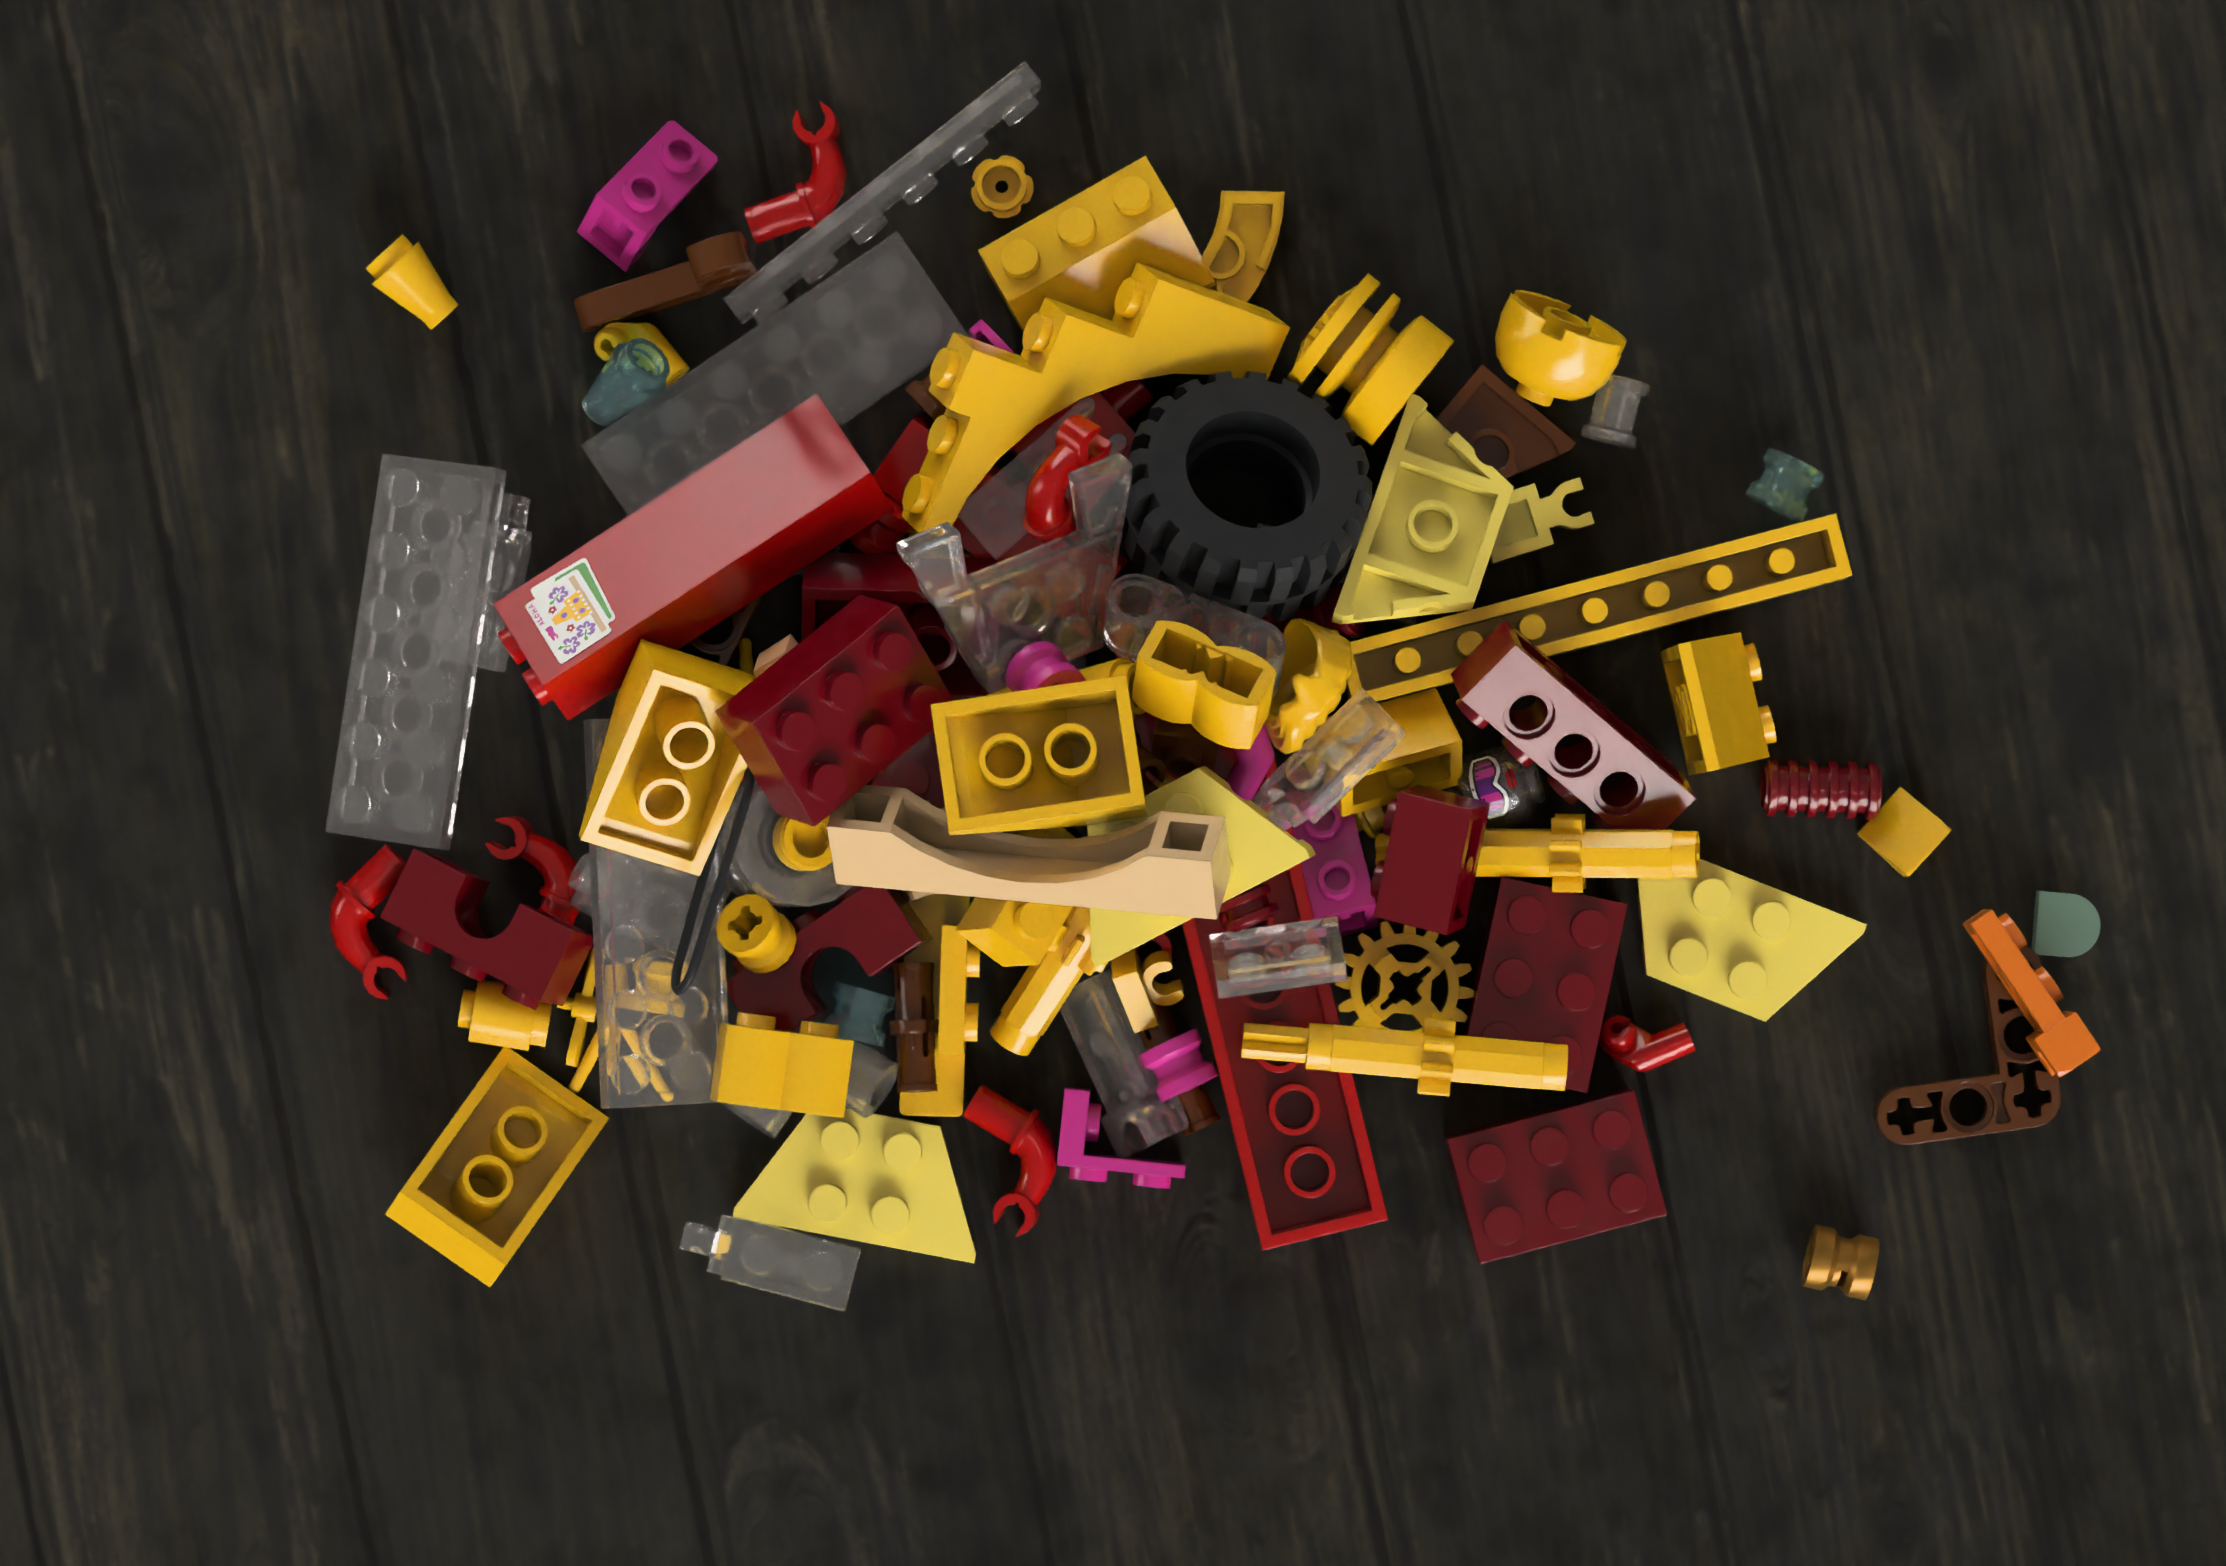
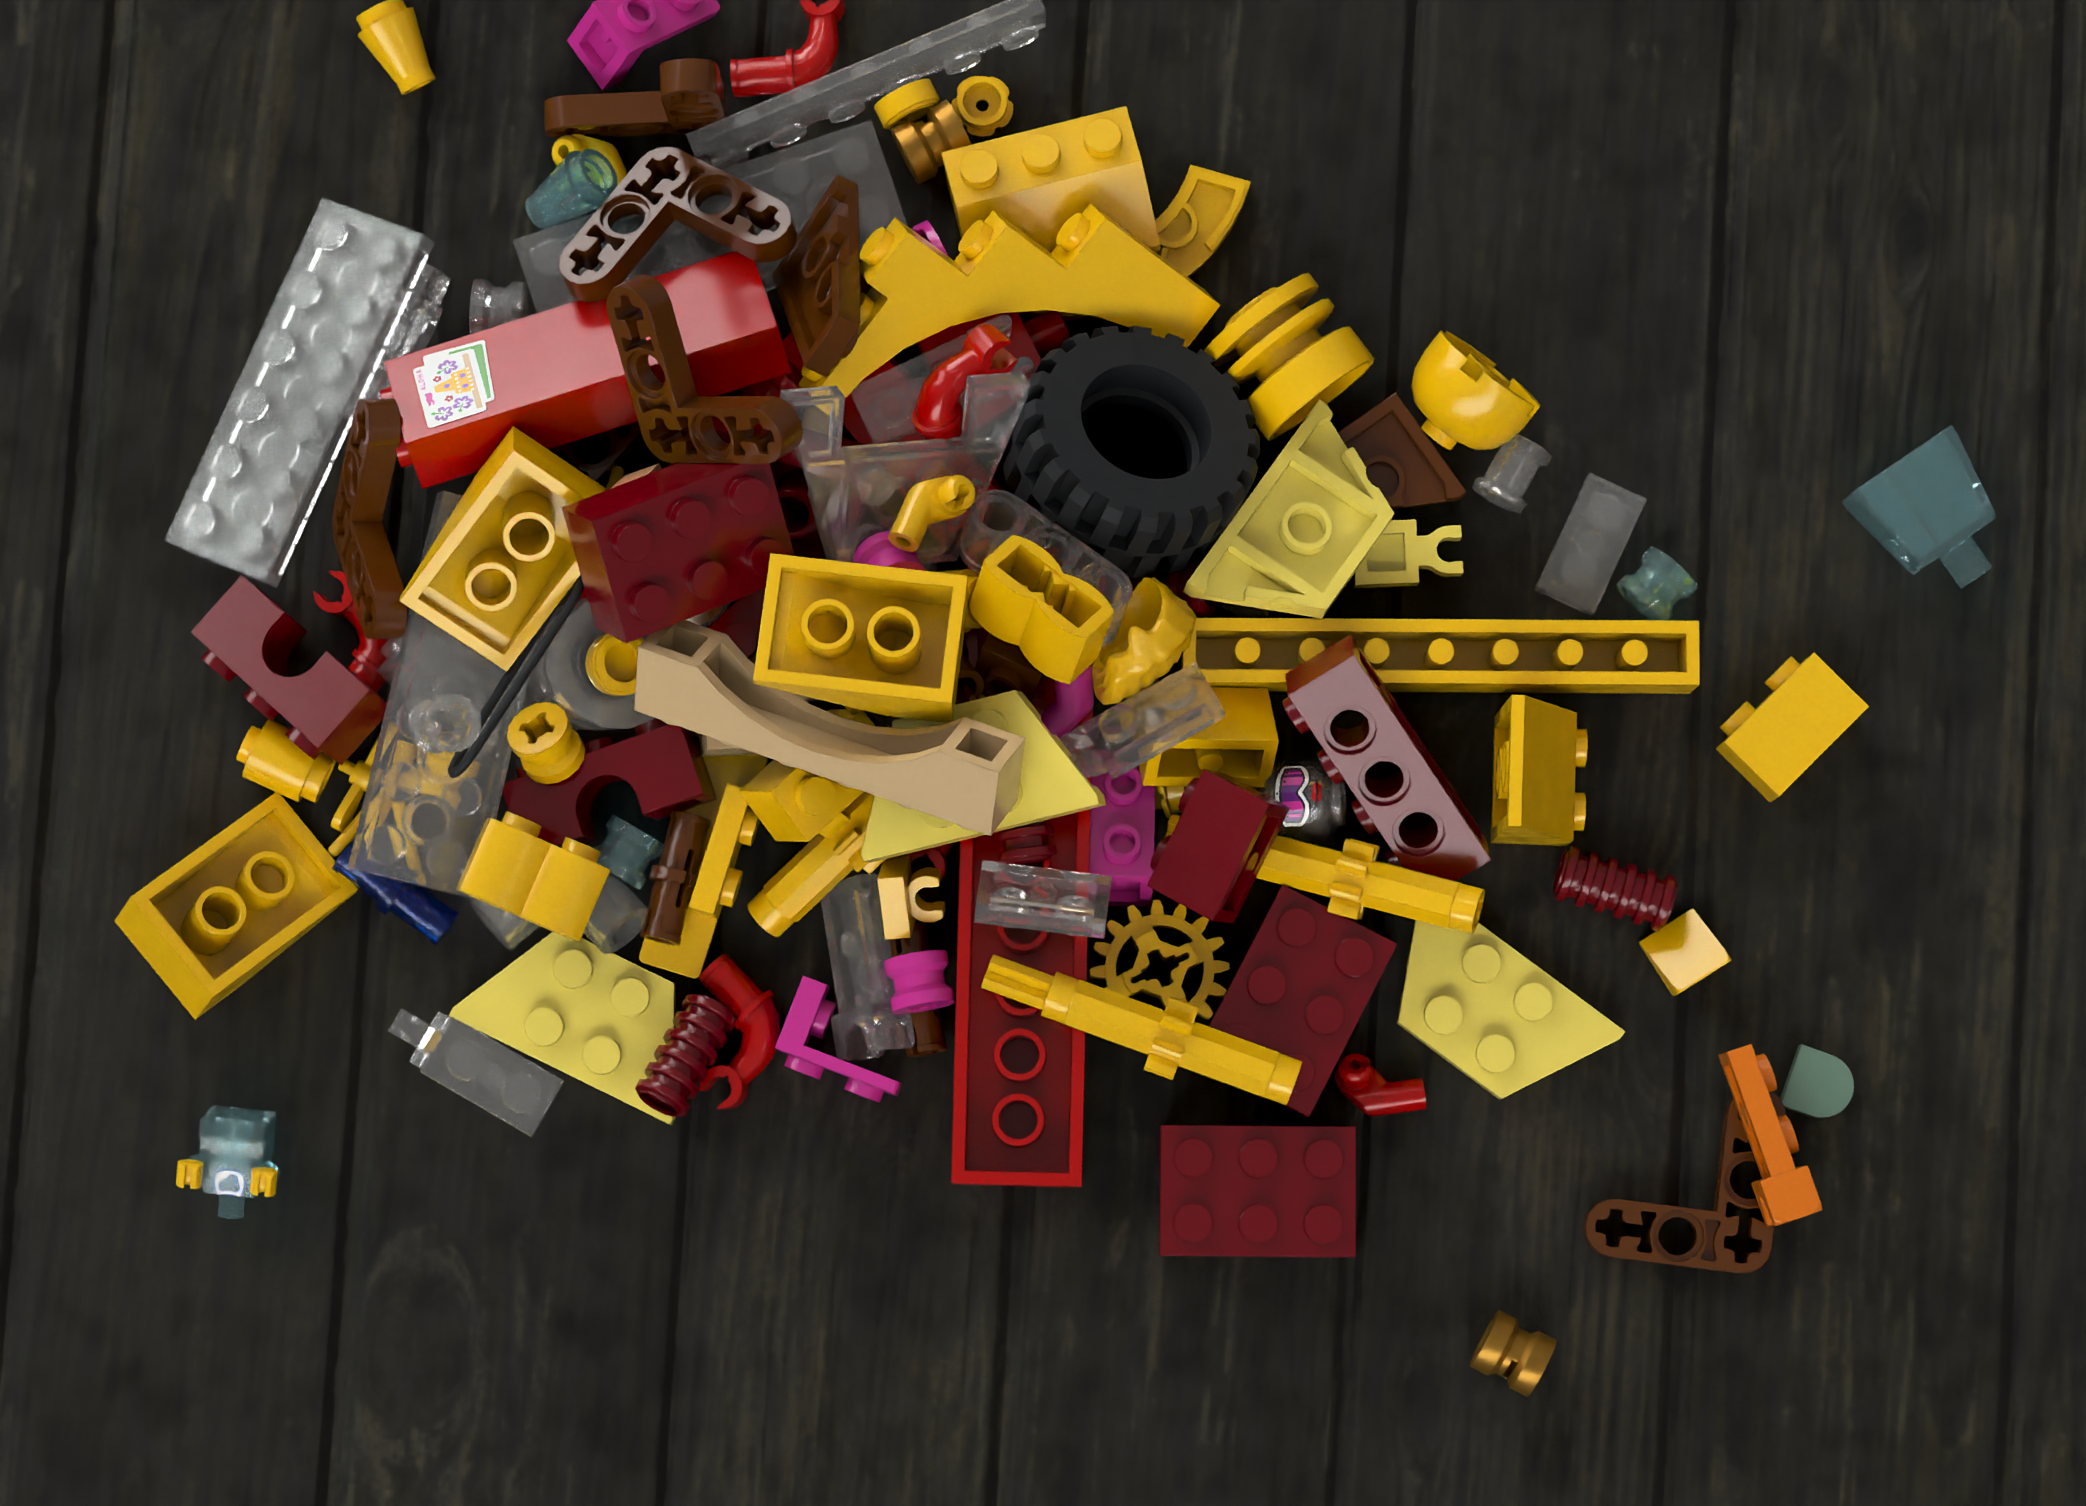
camera: 15 degrees right, 5 degrees down
red piece [329,844,408,1000] -> none
none -> clear light blue piece [176,1106,280,1219]
none -> reddish brown beam [332,398,407,639]
none -> clear blue pin [332,837,459,945]
none -> clear bush [408,694,481,754]
none -> clear wheel [469,279,528,334]
none -> reddish brown beam [559,147,797,302]
none -> reddish brown beam [606,274,803,464]
none -> dark red piece [635,994,736,1117]
none -> reddish brown wing [772,174,860,377]
none -> yellow tile [874,79,940,130]
none -> yellow arm [888,475,976,552]
none -> pearl gold wheel [890,100,972,184]
none -> clear plate [1534,472,1647,616]
none -> yellow brick [1716,653,1869,802]
none -> clear light blue torso [1842,425,1996,589]

